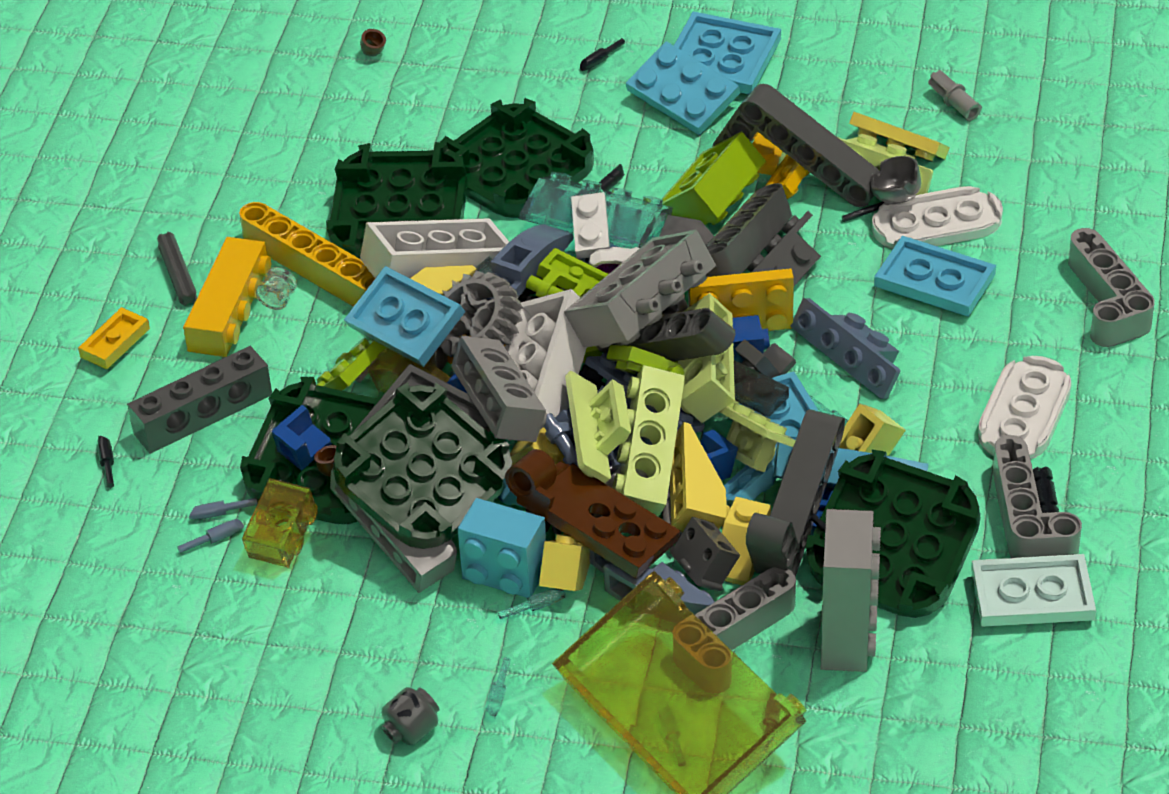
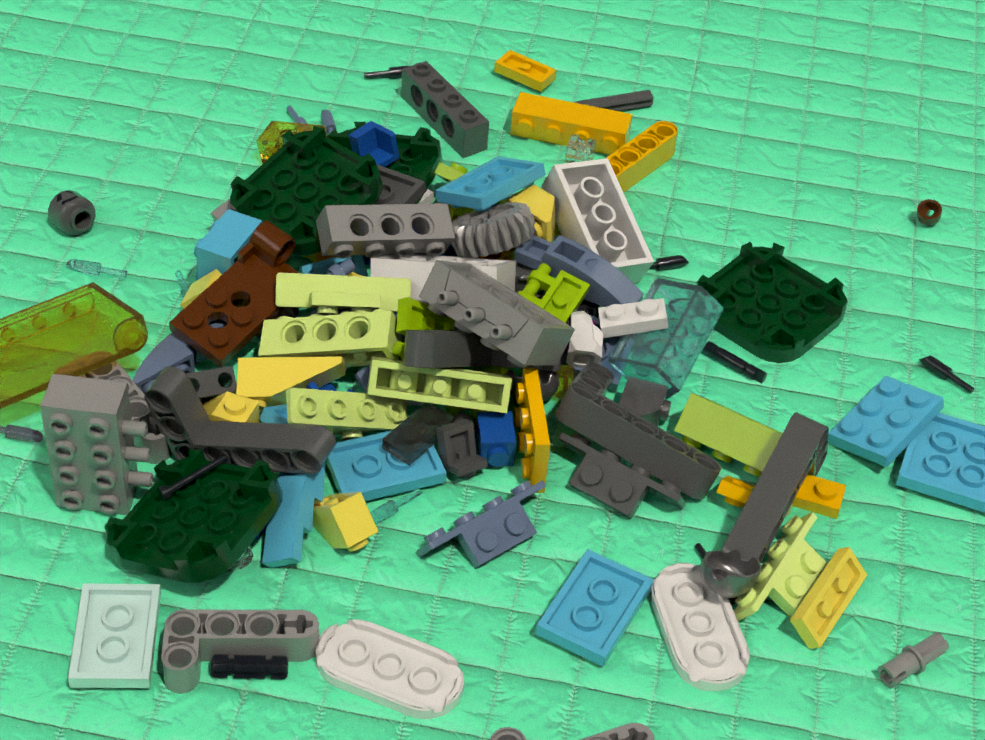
camera: 85 degrees right, 0 degrees up
dark green tile [326,142,468,259] -> none

